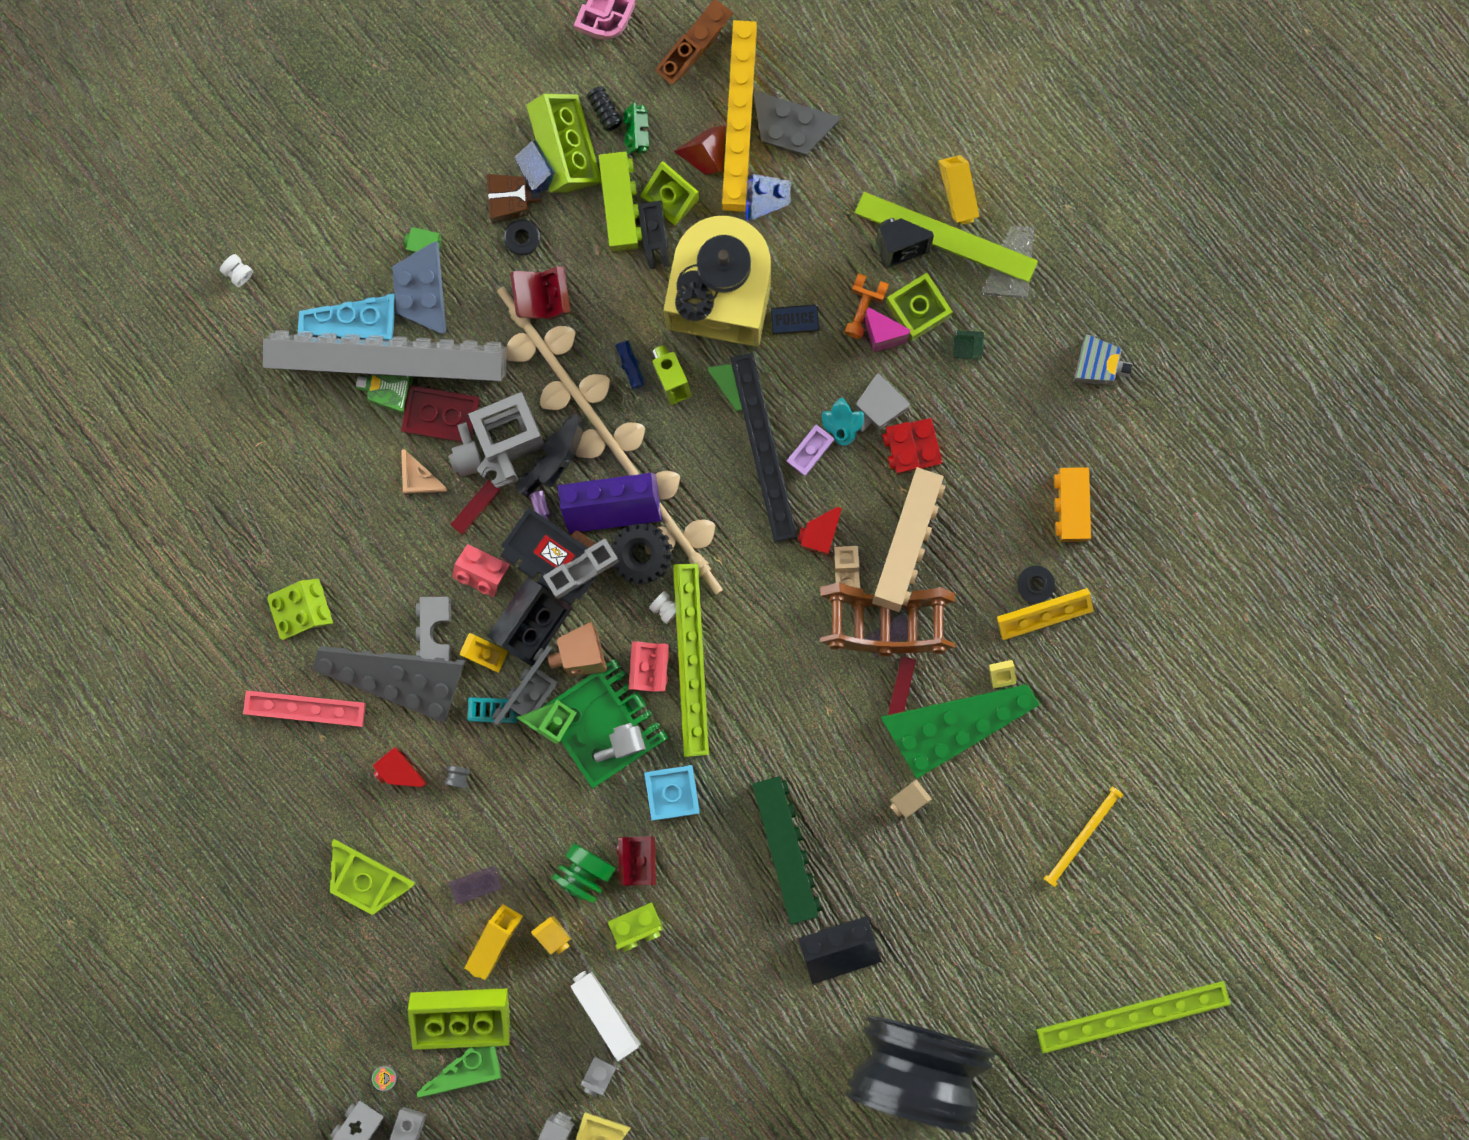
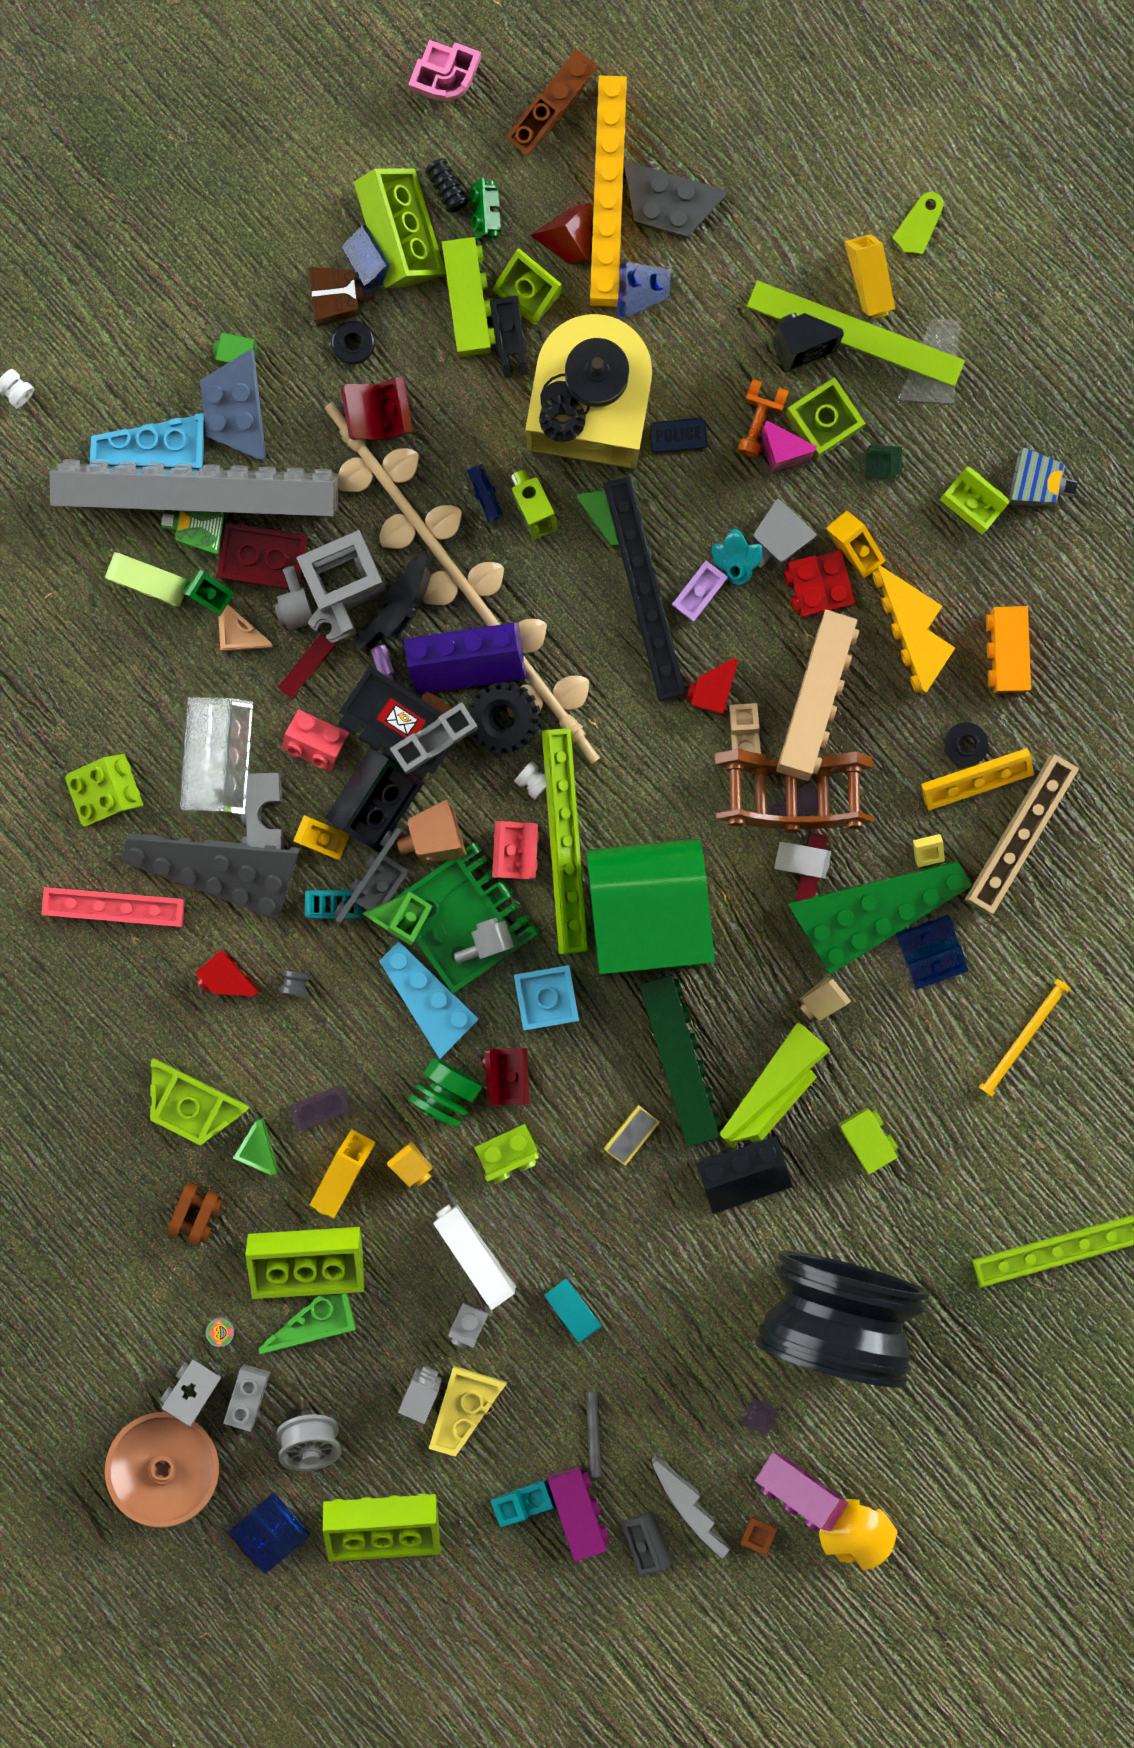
camera: 10 degrees left, 5 degrees up
none -> yellowish green beam [105,552,189,607]
none -> dark orange brick [166,1182,222,1247]
none -> clear brick [179,697,253,814]
none -> green slope [182,570,234,616]
none -> bright green slope [233,1118,279,1175]
none -> medium azure wing [379,941,479,1059]
none -> teal slope [544,1279,603,1343]
none -> green brick [586,838,715,974]
none -> flat silver slope [604,1105,660,1166]
none -> lime wedge [720,1023,830,1148]
none -> light grey slope [774,842,832,879]
none -> yellow slope [826,511,886,578]
none -> lime brick [838,1107,899,1175]
none -> yellow slope [872,566,955,695]
none -> lime piece [893,192,944,255]
none -> clear blue slope [896,915,969,990]
none -> lime bracket [939,466,1010,535]
none -> tan brick [964,754,1079,914]

